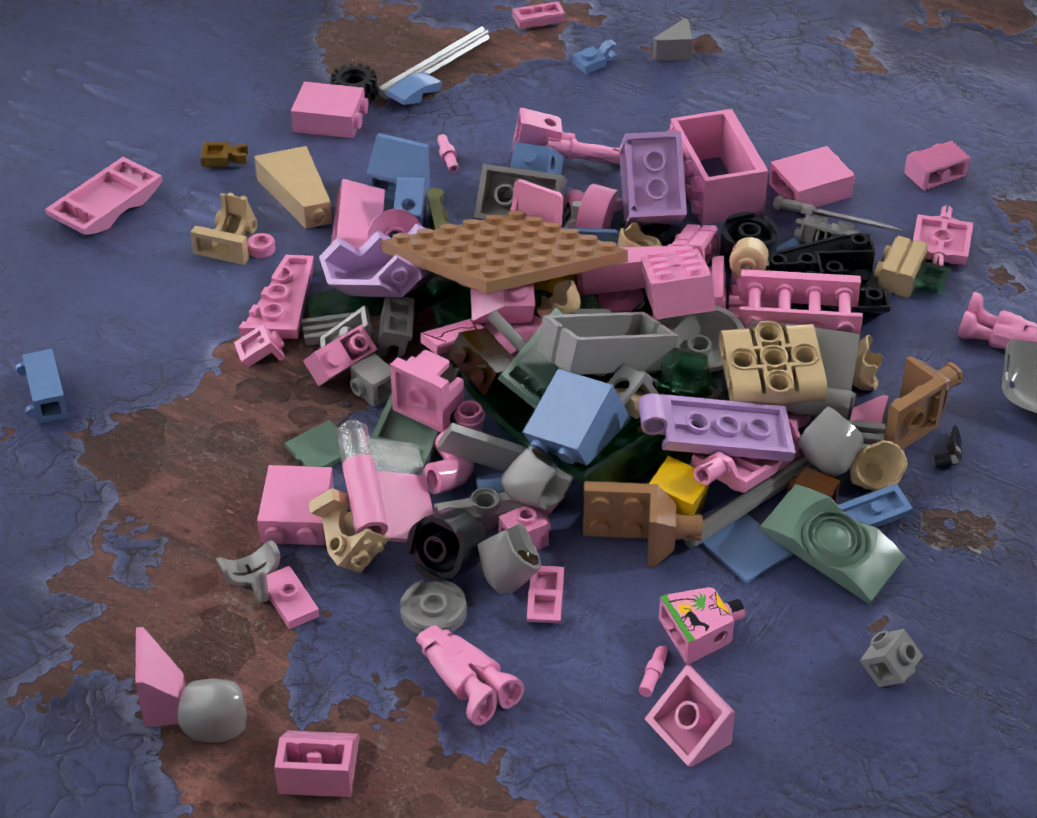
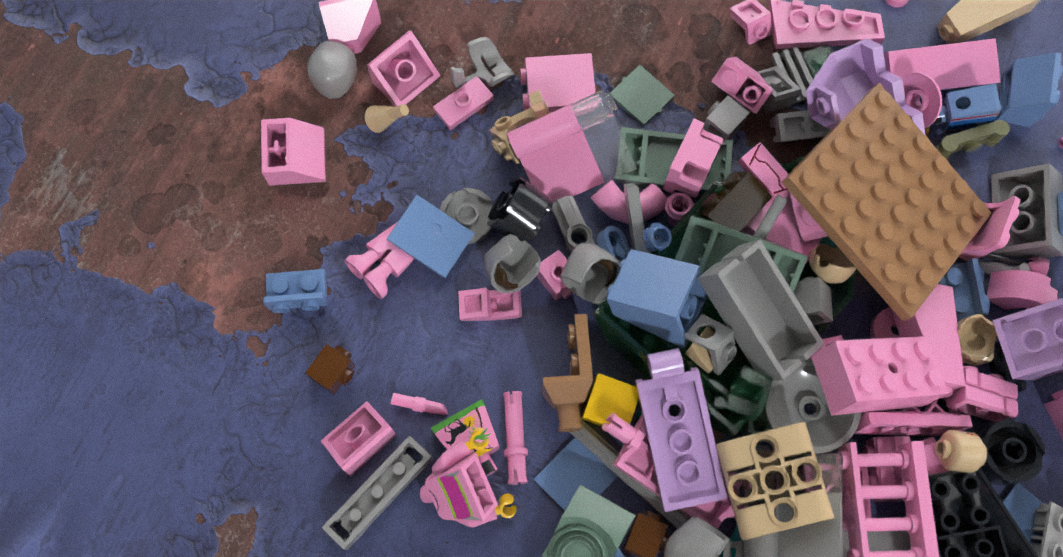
camera: 80 degrees right, 30 degrees up
none -> medium blue bracket [263,269,327,313]
none -> reddish brown brick [305,343,355,395]
none -> light grey piece [322,435,433,551]
none -> tan cone [365,104,409,133]
none -> bright pink slope [367,30,441,107]
none -> medium blue piece [386,195,475,278]
none -> bright pink torso [420,427,516,528]
none -> bright pink pin [503,391,528,485]
none -> medium blue plate [643,223,672,252]

